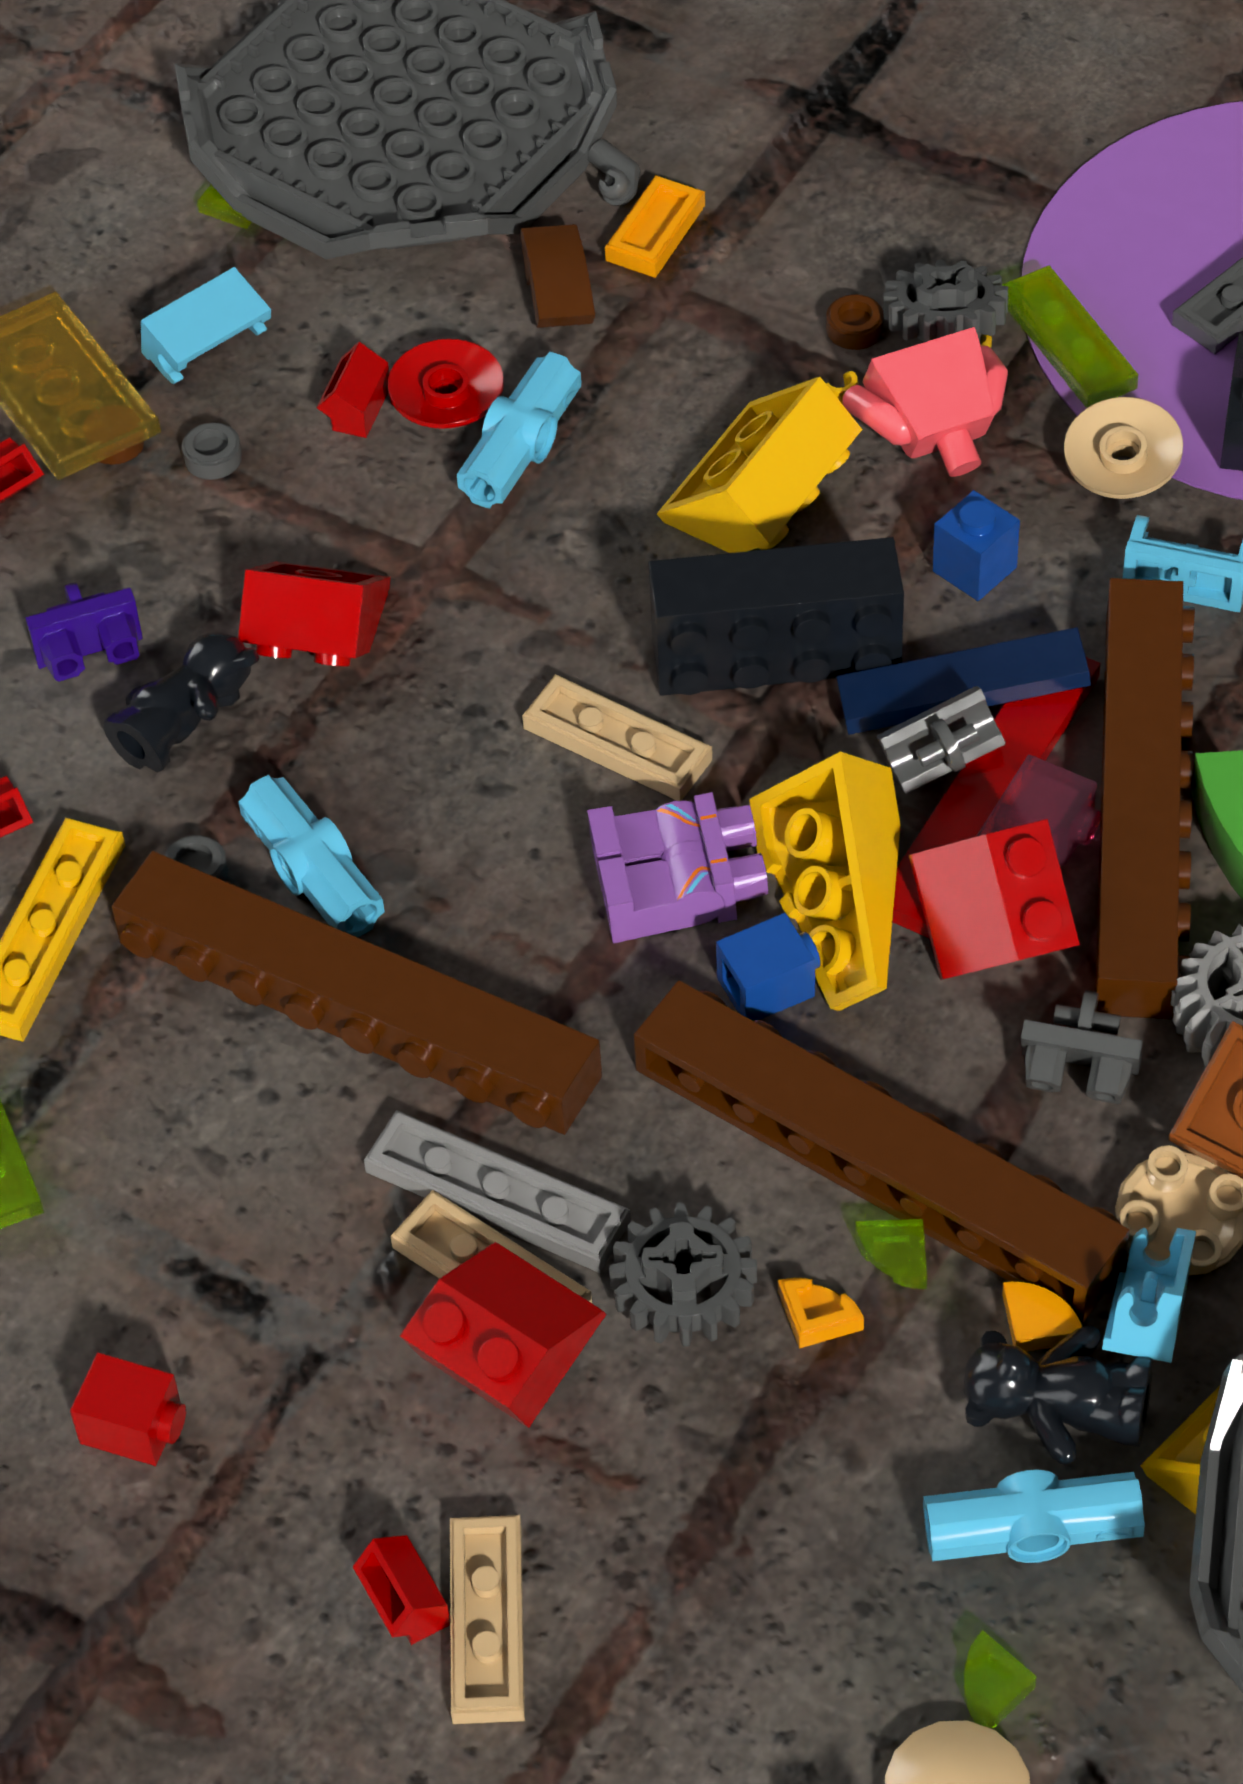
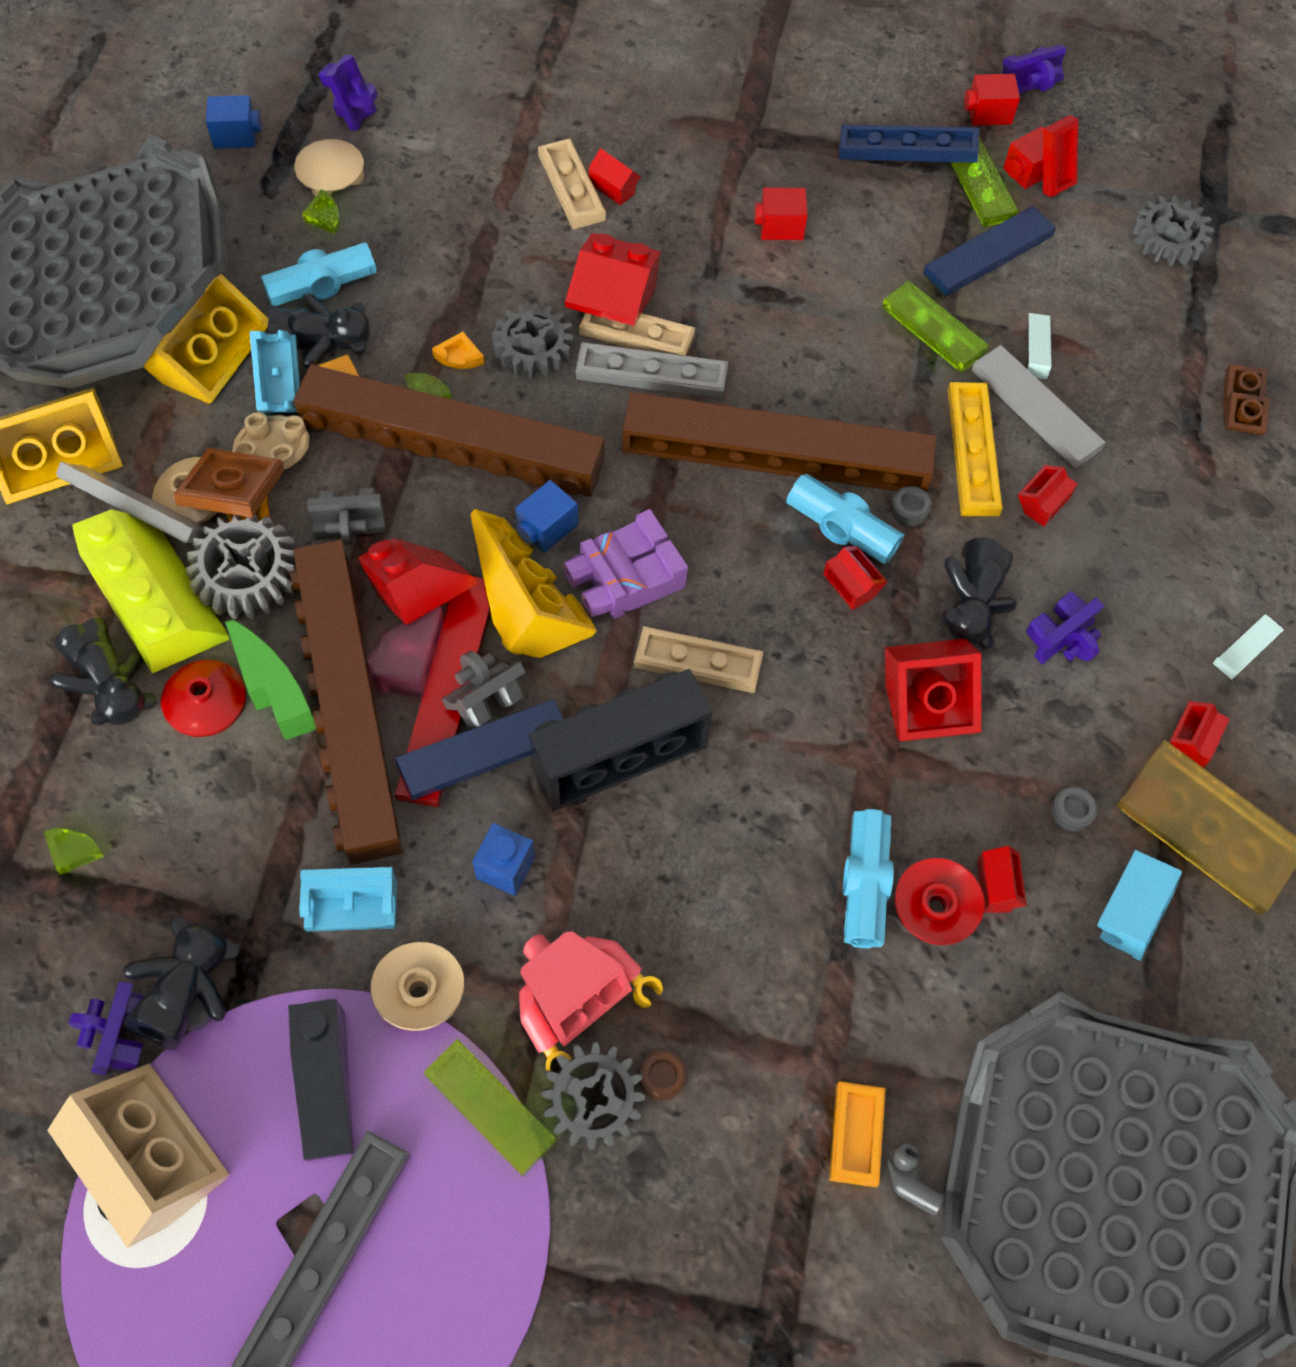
camera: 155 degrees right, 10 degrees up
reddish brown slope [520,224,595,328] -> none
yellow slope [657,376,863,553] -> none
none -> red piece [823,546,888,611]

